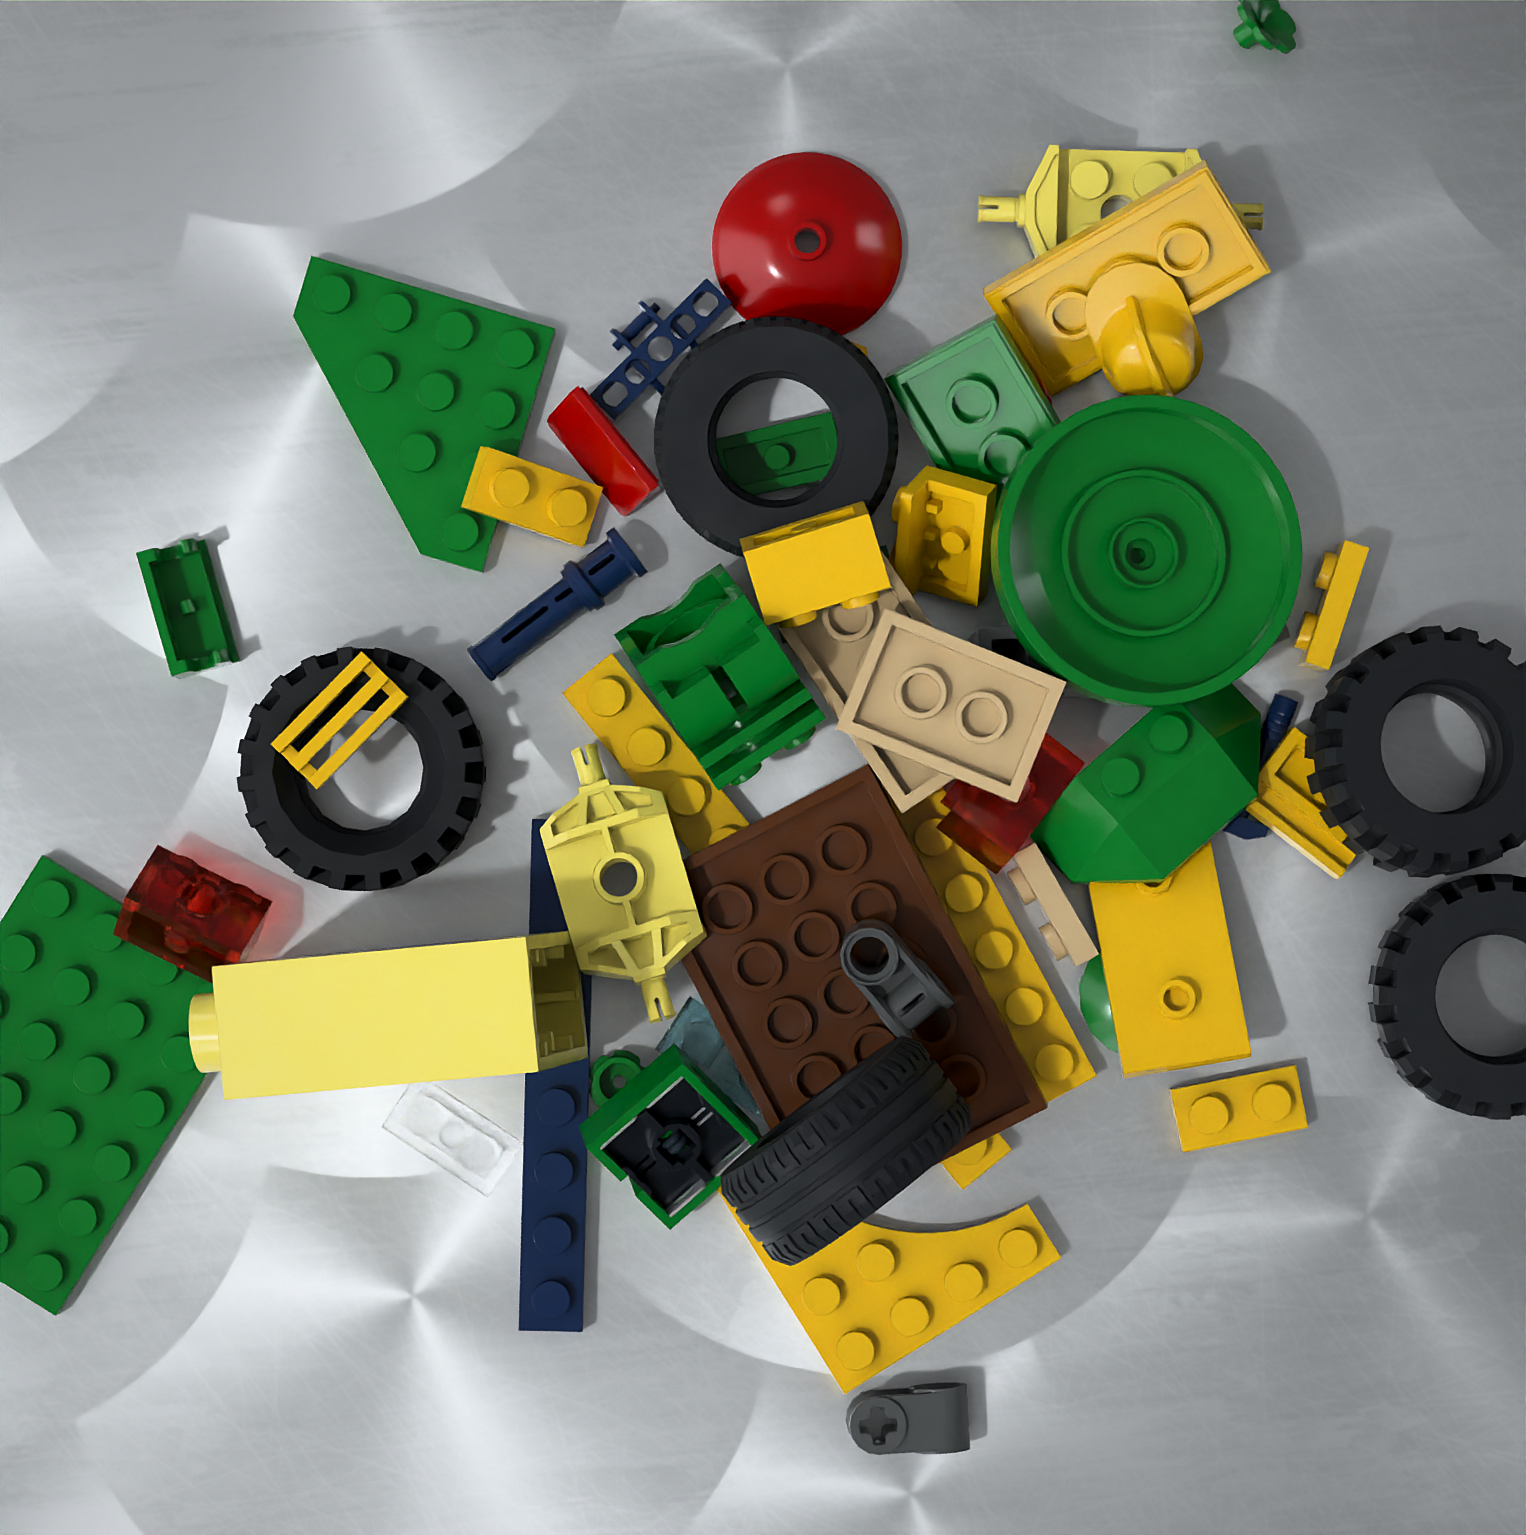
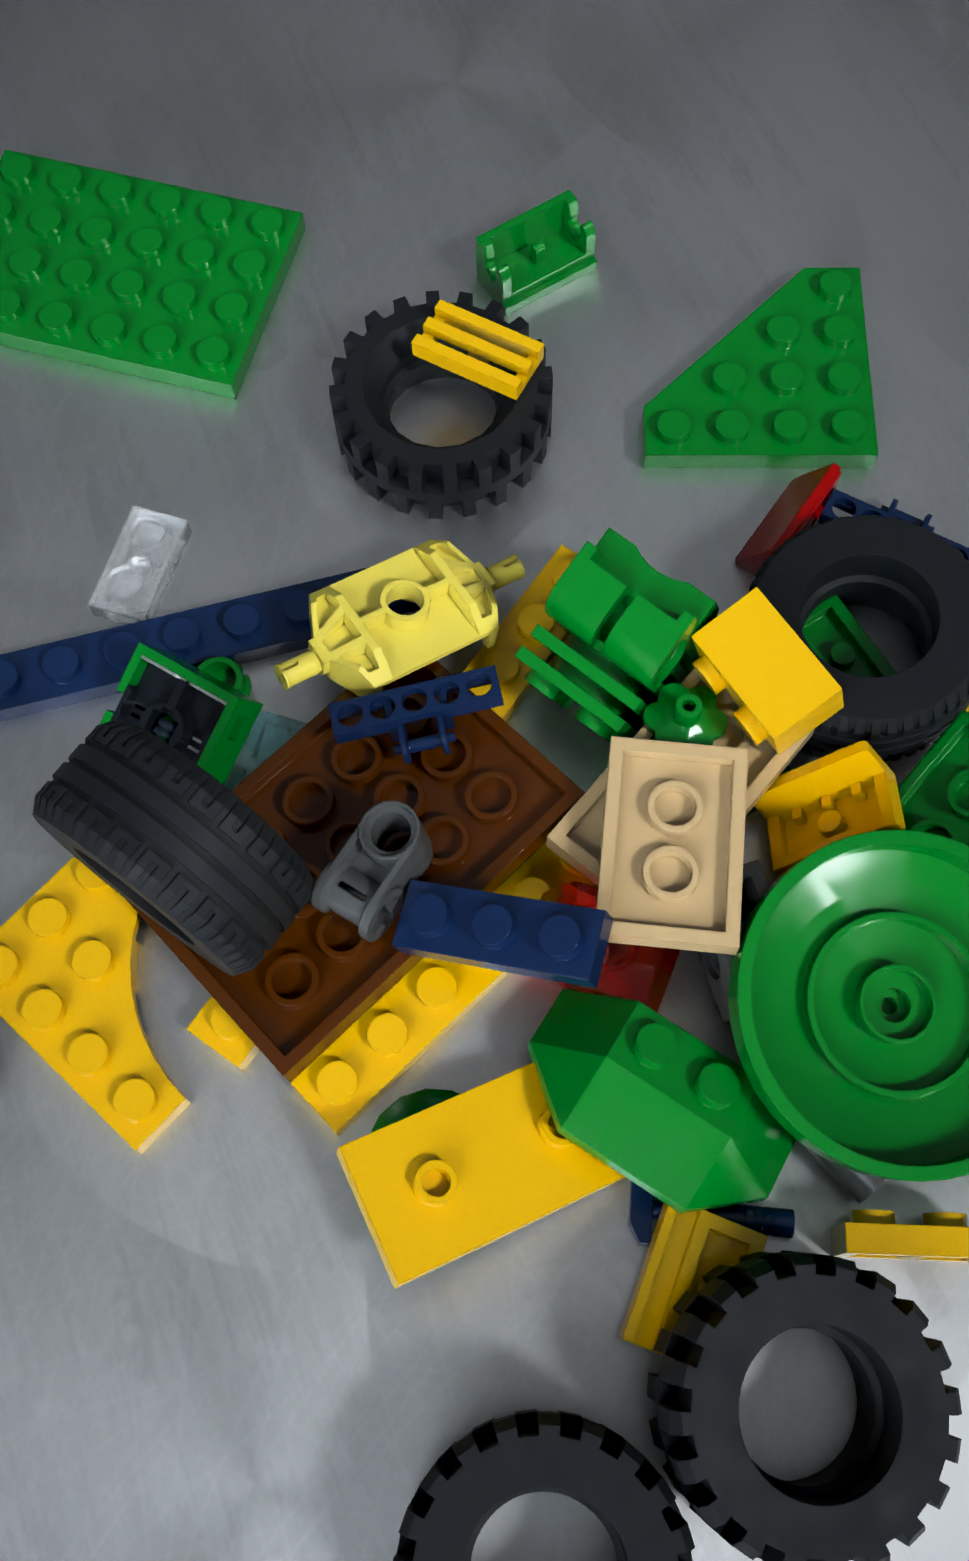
camera: 75 degrees right, 20 degrees down
clear red brick [113,845,273,984] -> none
light yellow brick [189,931,589,1100] -> none
yellow plate [461,446,603,548] -> none
dark blue pin [467,527,648,682] -> none
tan plate [1007,842,1099,967] -> none
yellow plate [1169,1064,1308,1152] -> none
none -> dark blue piece [328,665,504,764]
none -> dark blue plate [392,880,613,989]
none -> green plant [643,683,728,745]

